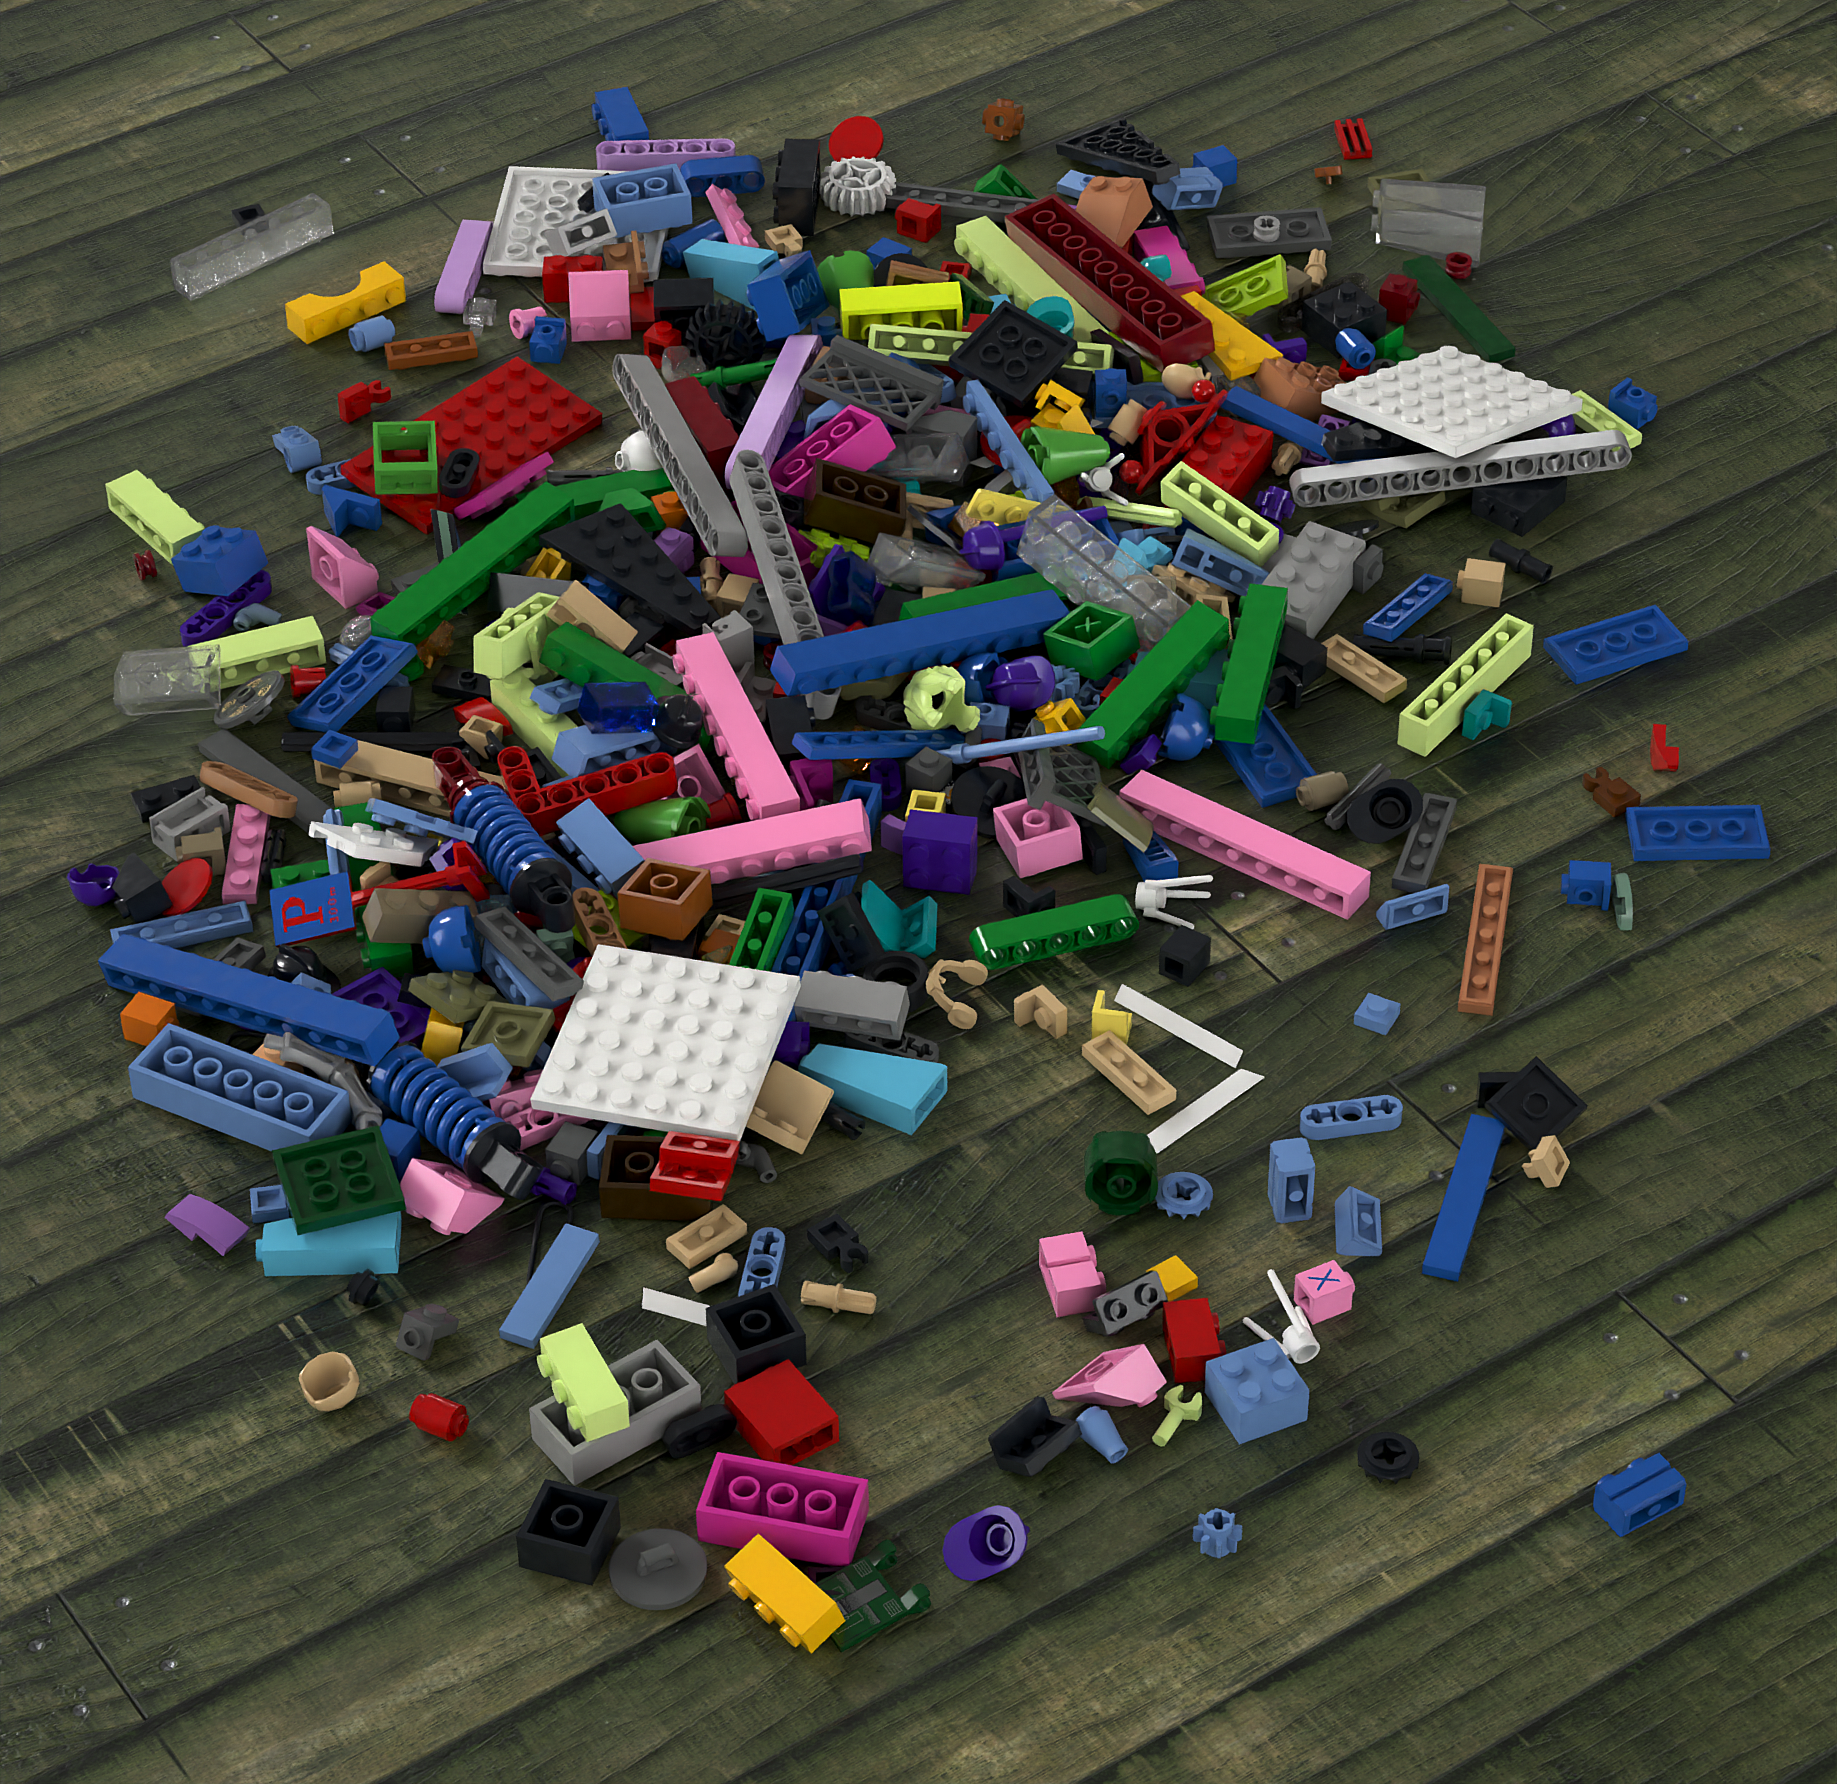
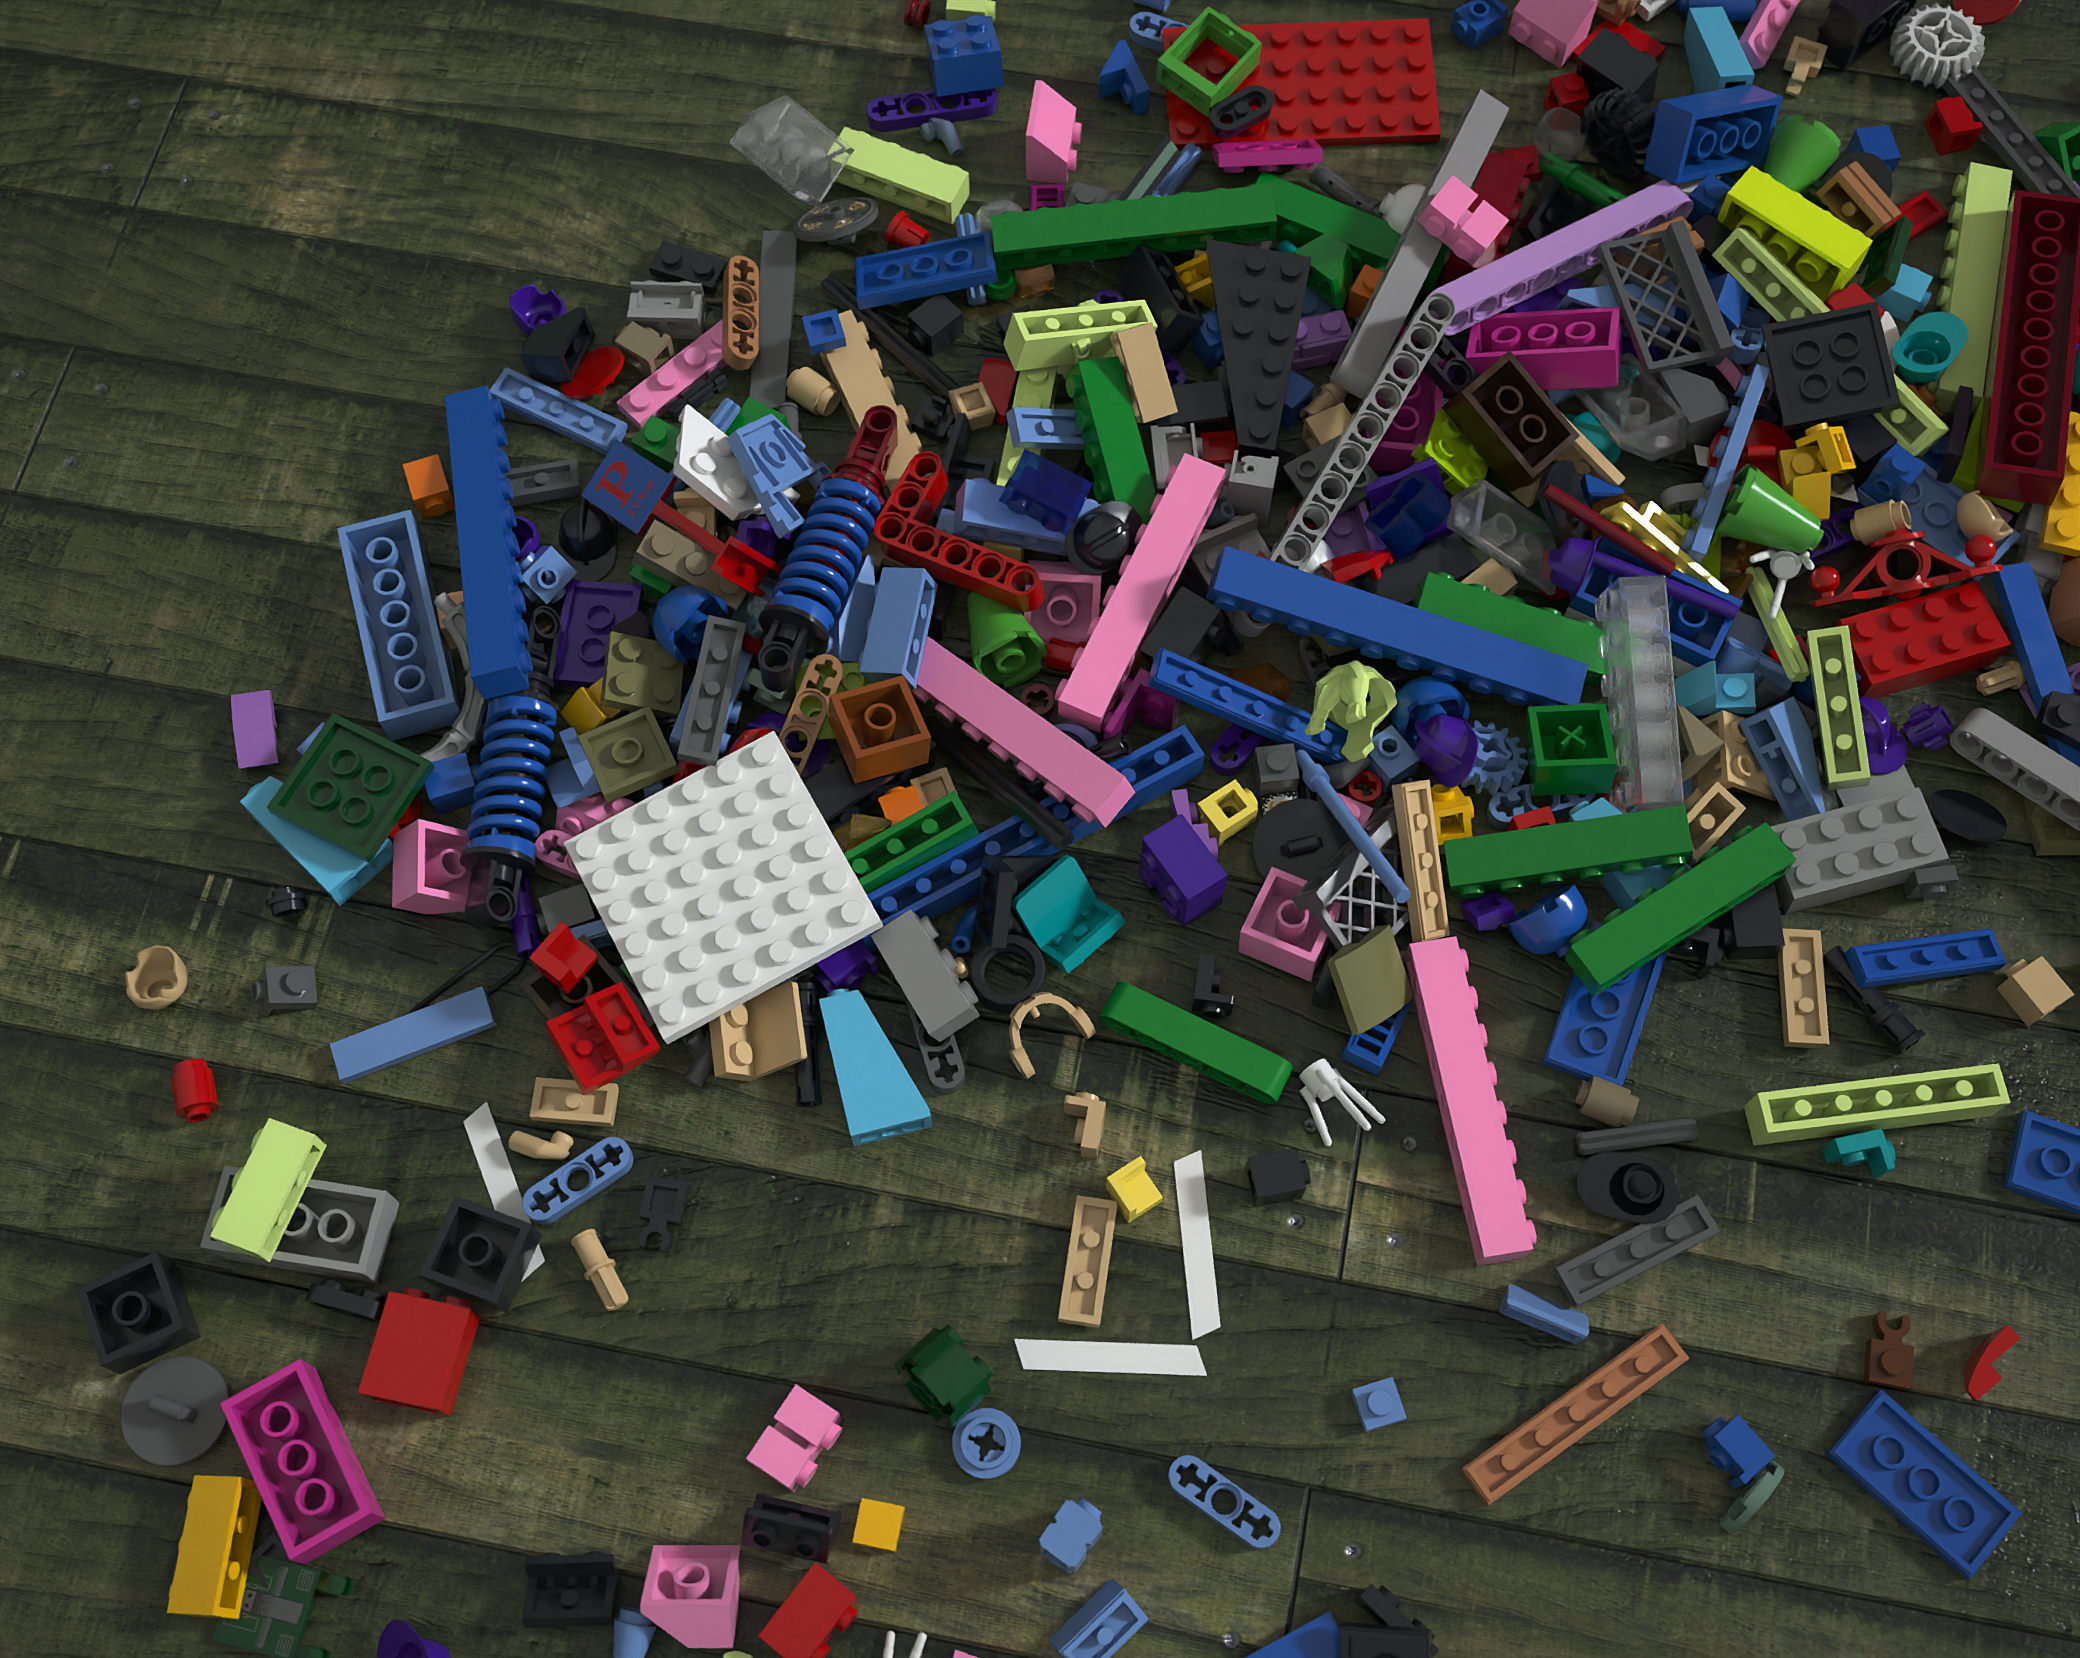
camera: 45 degrees right, 25 degrees up
none -> red panel [529,922,598,994]
none -> tan tile [1392,780,1450,942]
none -> bright pink piece [1417,175,1509,266]
none -> dark red bar [1541,483,1676,577]

